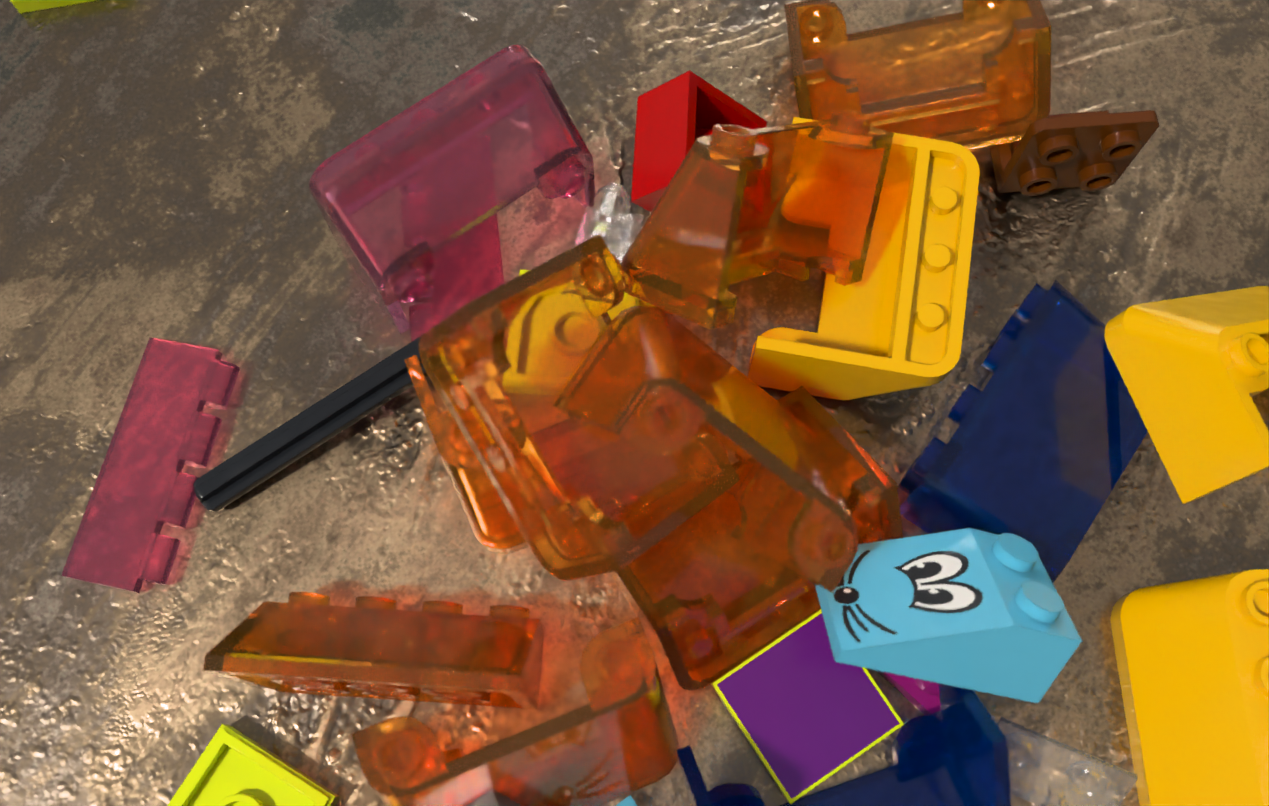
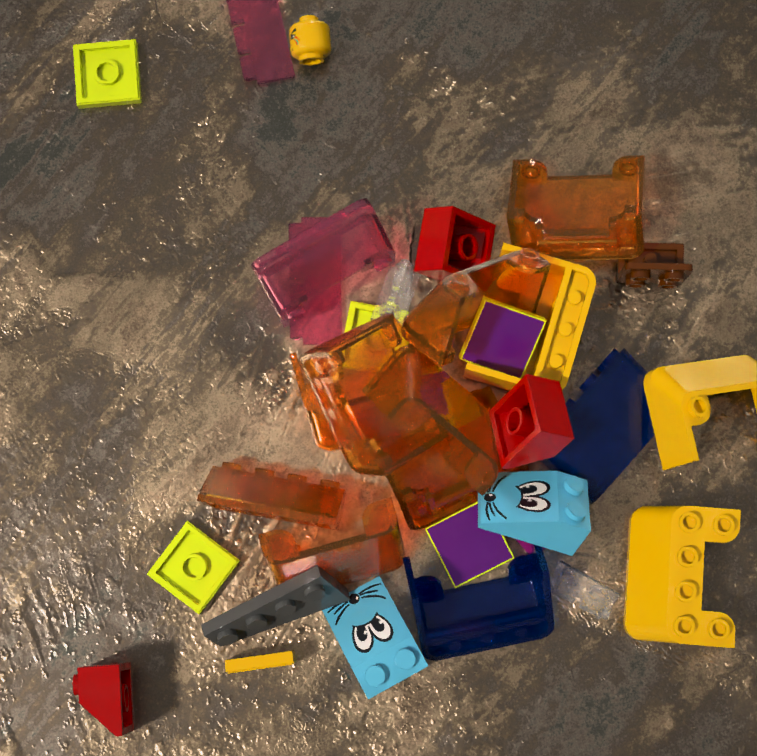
camera: 10 degrees right, 10 degrees up
clear pink windscreen [61,337,240,593] -> none
black axle [193,314,478,512] -> none
none -> dark purple tile [459,296,547,379]
none -> red slope [489,374,575,469]

